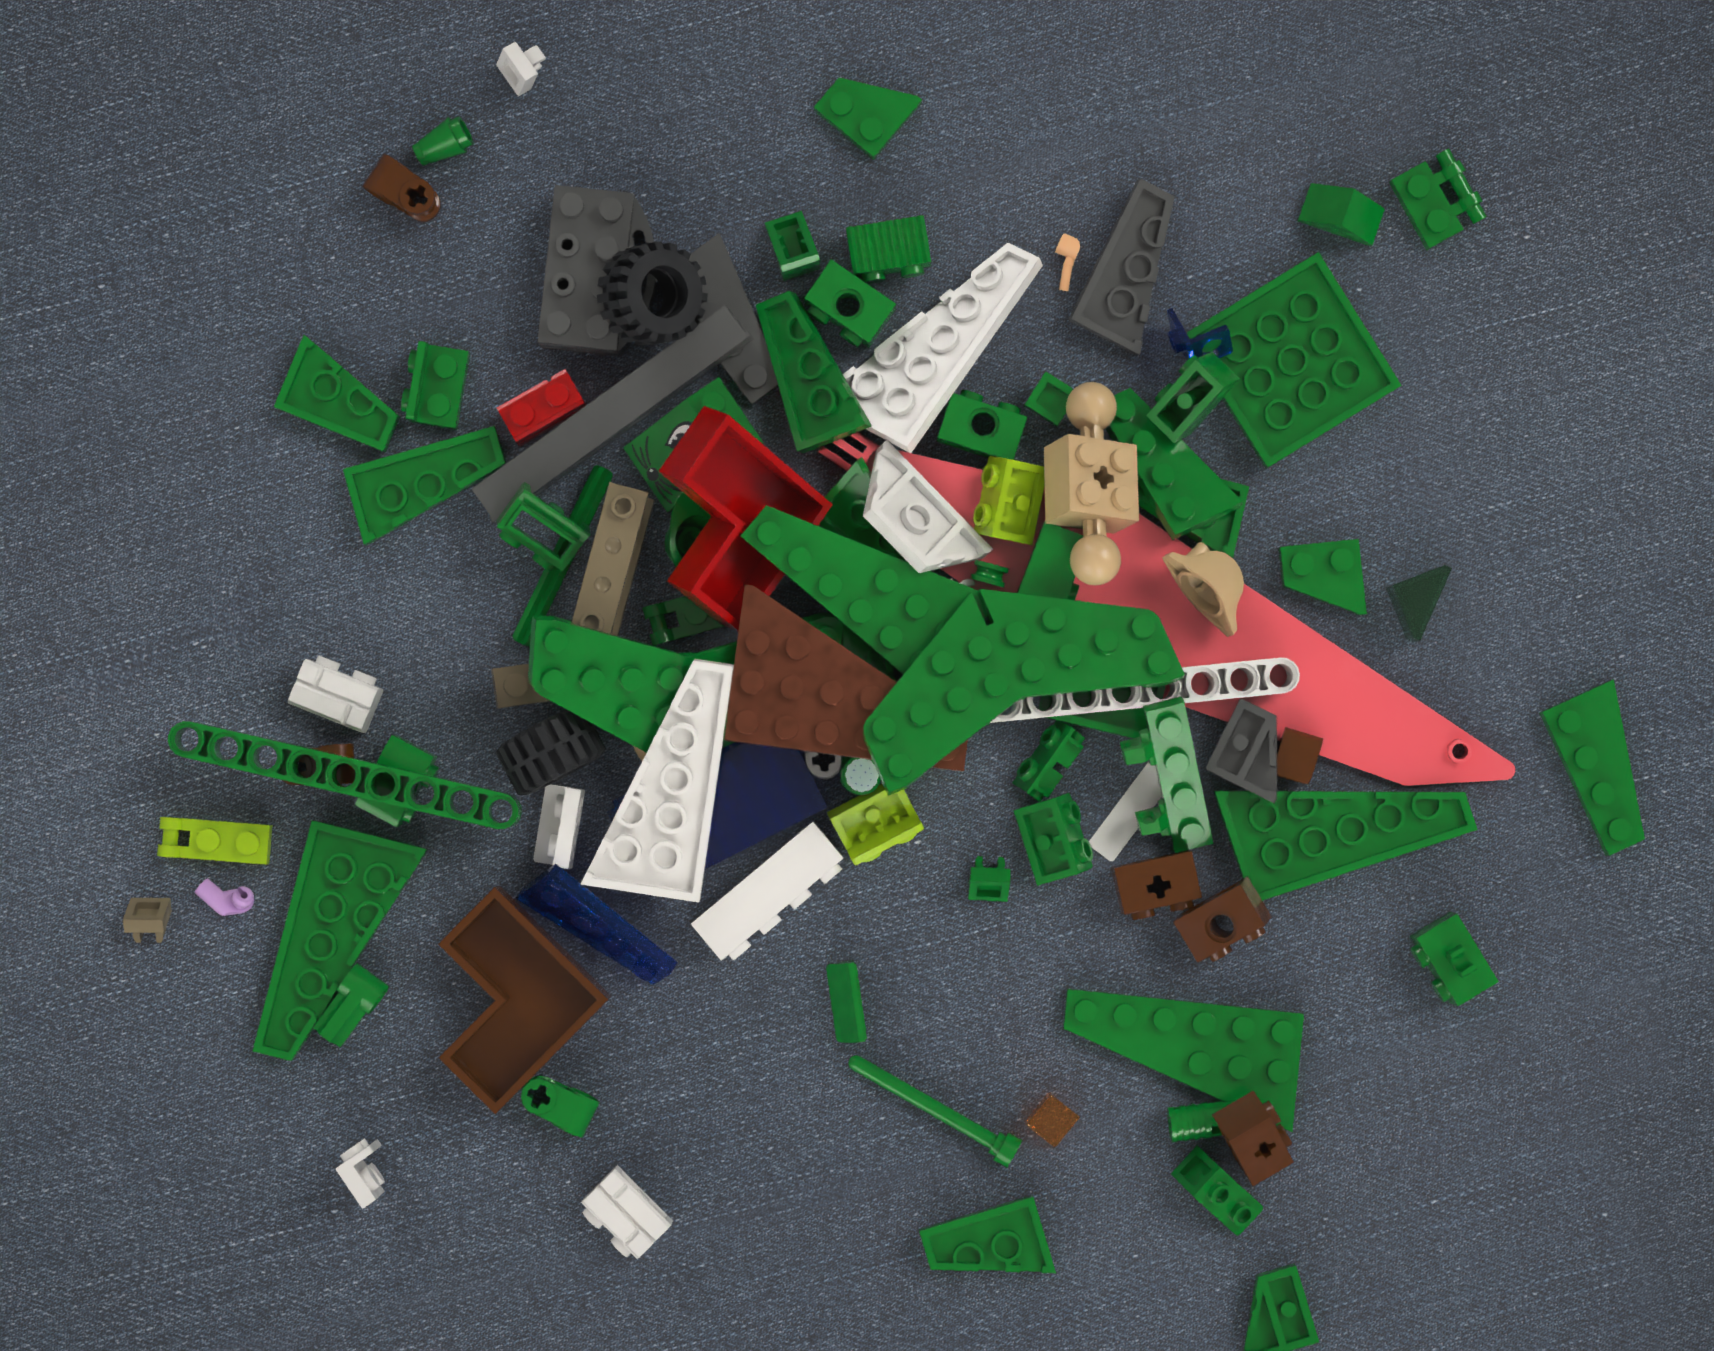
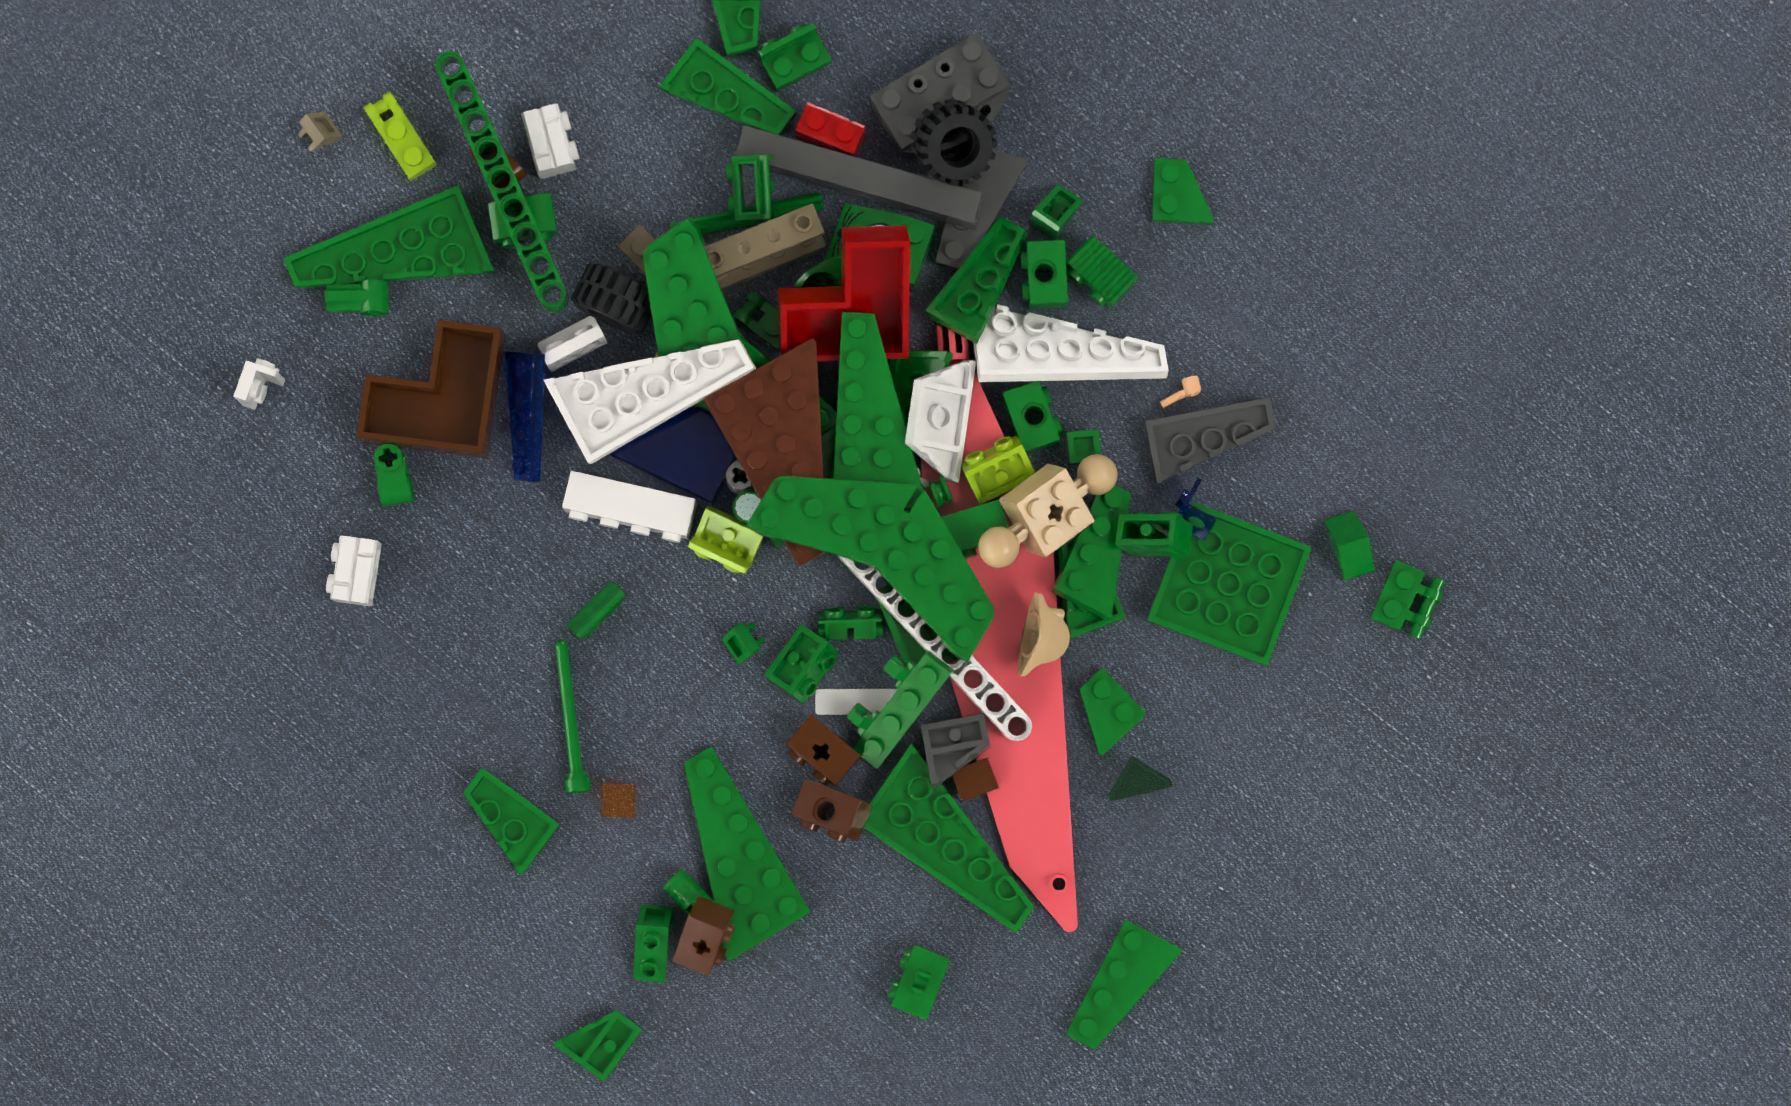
camera: 55 degrees right, 5 degrees down
lavender arm [194,878,254,916] -> none

